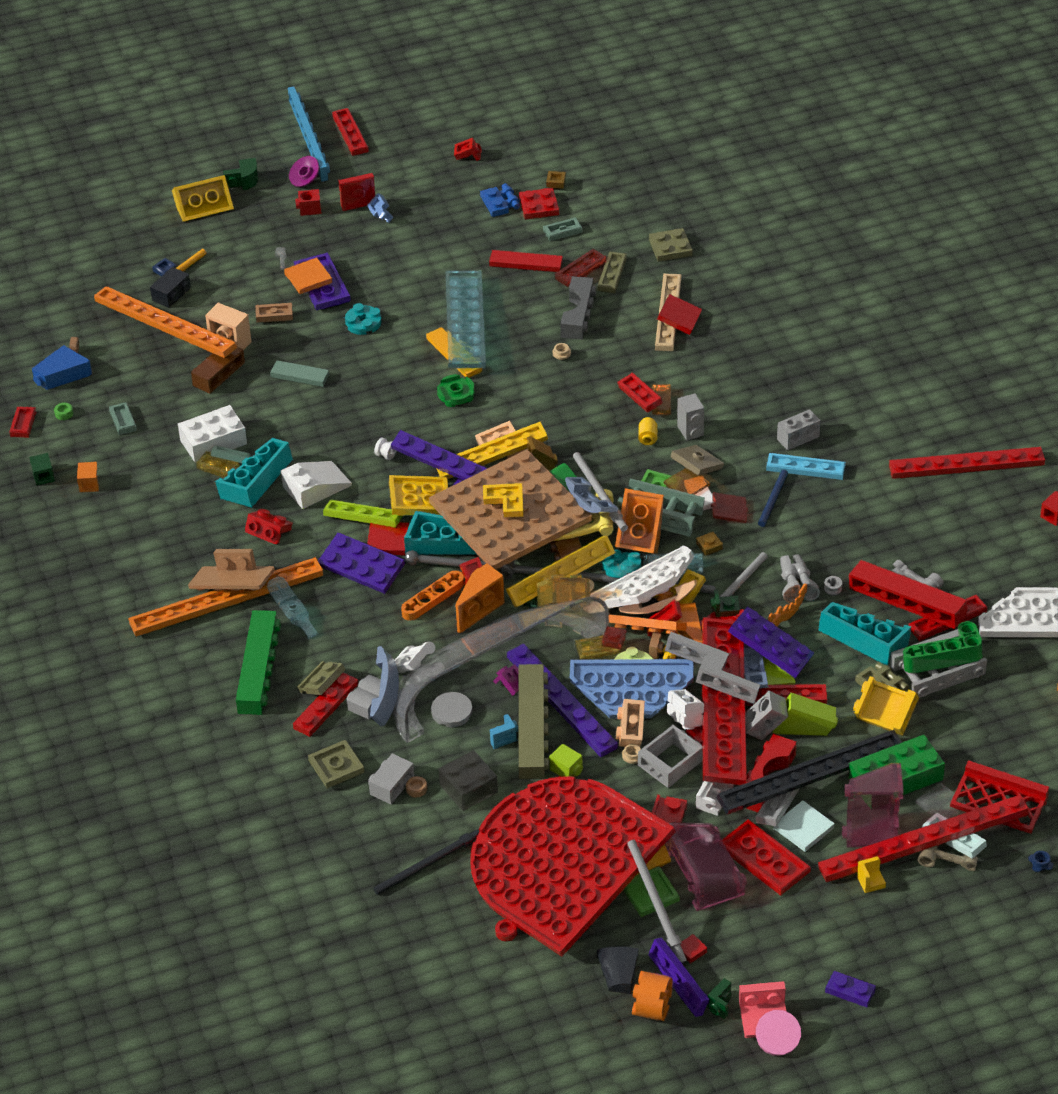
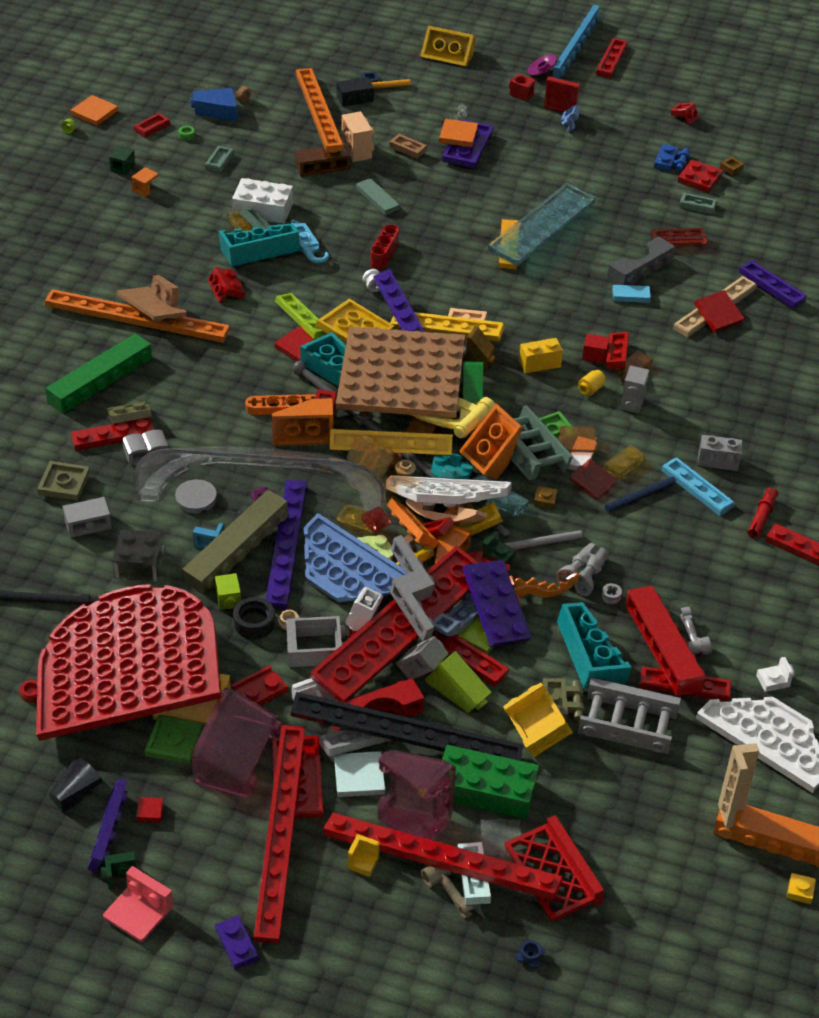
camera: 35 degrees right, 0 degrees up
dark green brick [223,158,259,191] -> none
clear light blue piece [267,576,318,639] -> none
white slope [281,461,352,509] -> none
dark purple plate [318,533,405,594] -> none
teal plate [345,303,382,335] -> none
sand blue slope [370,646,399,726] -> none
white plate [395,642,435,673] -> none
medium nougat tile [406,776,427,797] -> none
green plate [437,374,475,407] -> none
yellow plate [483,483,523,517] -> none
red tile [489,250,563,272] -> none
tan plate [553,343,571,360] -> none
sand blue slope [565,477,618,513] -> none
light grey bar [573,452,628,531] -> none
olive tile [598,252,627,293] -> none
light nougat brick [616,699,645,747] -> none
light grey bar [627,839,687,963] -> none
orange brick [632,971,673,1021] -> none
olive plate [649,228,692,262] -> none
dark tan plate [670,445,724,475] -> none
bright pink tile [756,1010,801,1056] -> none
green beam [903,621,982,673] -> none
none -> black tyre [233,597,275,639]
none -> red plate [254,725,305,944]
none -> medium azure plate [291,219,329,264]
none -> red beam [370,224,399,269]
none -> yellow brick [519,338,563,374]
none -> red panel [582,334,609,364]
none -> clear yellow plate [603,445,646,479]
none -> medium azure tile [612,285,651,303]
none -> dark purple plate [739,260,807,309]
none -> red pin [747,488,779,539]
none -> white bracket [756,657,794,692]

